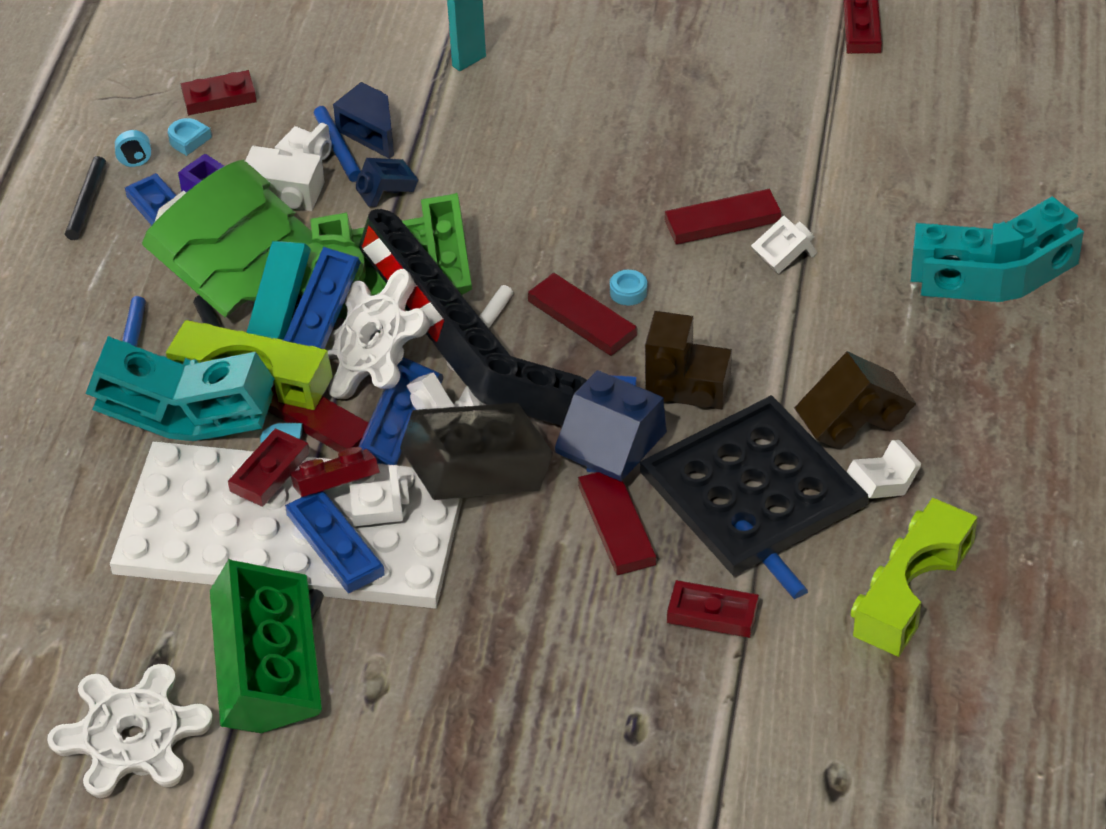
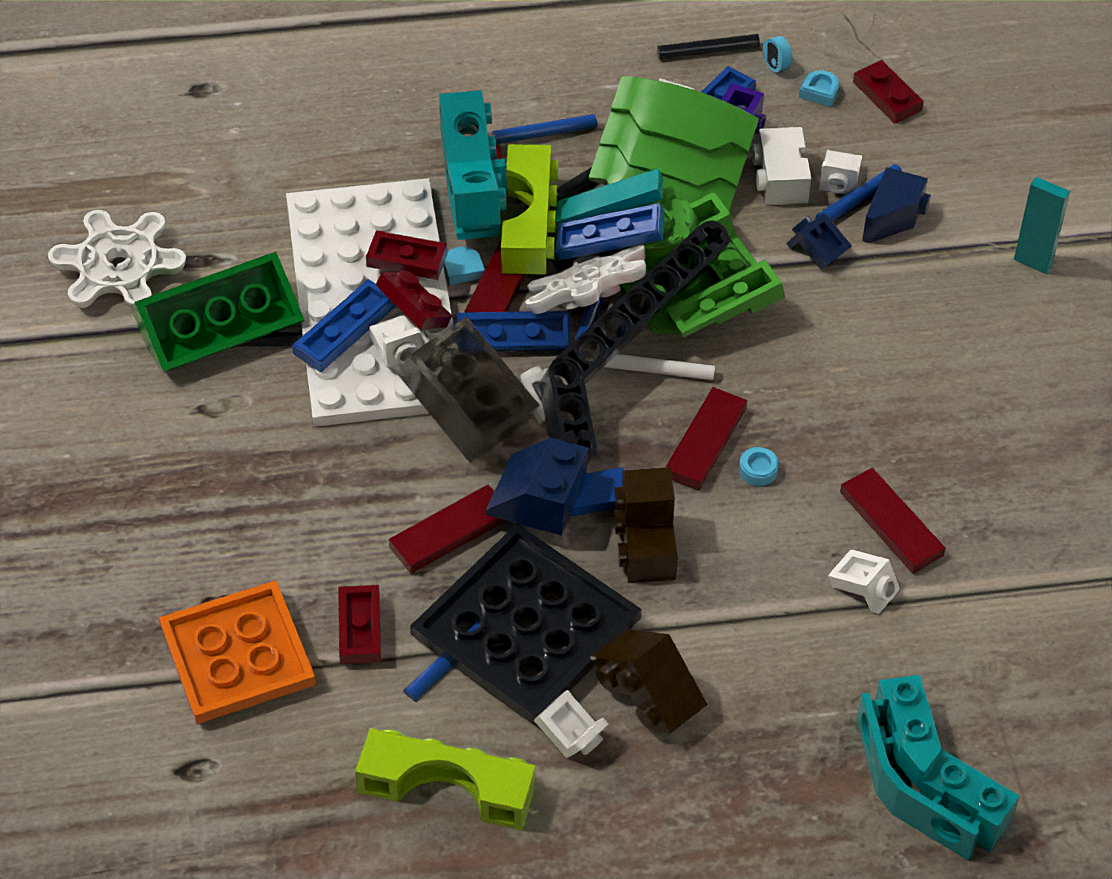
camera: 70 degrees right, 5 degrees up
white bracket [406,372,458,438] -> none
none -> orange plate [158,580,316,725]

